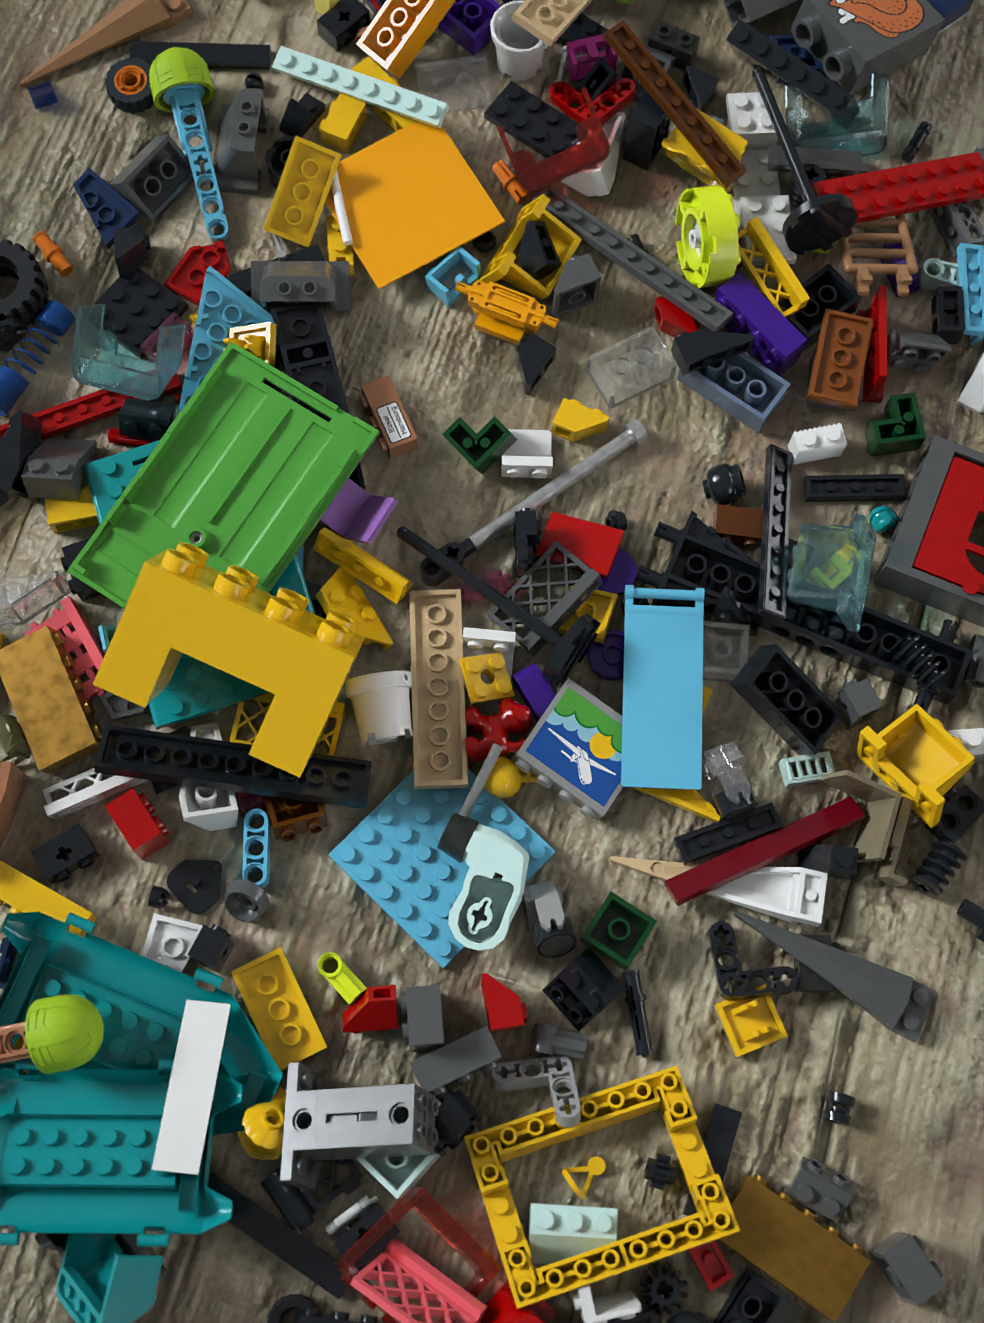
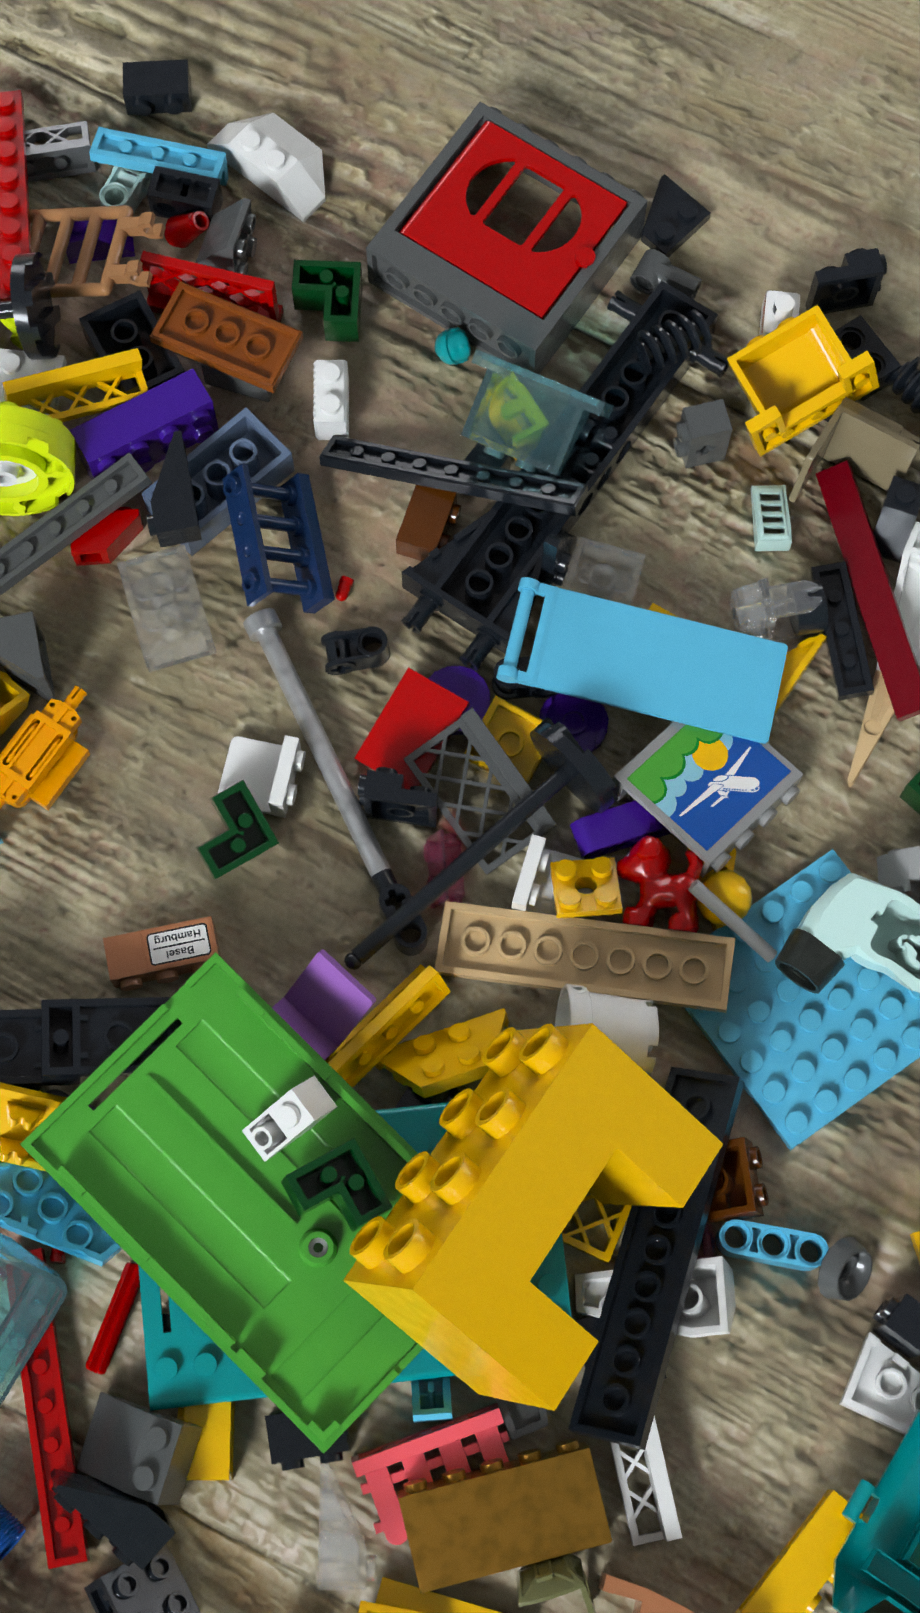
camera: 75 degrees left, 0 degrees up
black brick [31,824,100,884] -> none
red brick [105,788,170,860] -> none
black brick [118,398,176,440] -> none
black hinge [148,885,170,908] -> none
black piece [167,860,222,914] -> none
black slope [516,333,556,396] -> none
yellow slope [551,398,610,442] -> none
black plate [605,510,627,531] -> none
black piece [702,463,747,506] -> none
black brick [730,644,845,755] -> none
black tile [803,474,906,502] -> none
none -> red cone [164,211,209,248]
none -> dark blue fence [222,463,335,614]
none -> white slope [242,1076,338,1162]
none -> dark green brick [281,1138,393,1232]
none -> black piece [321,626,390,675]
none -> red piece [335,576,354,601]

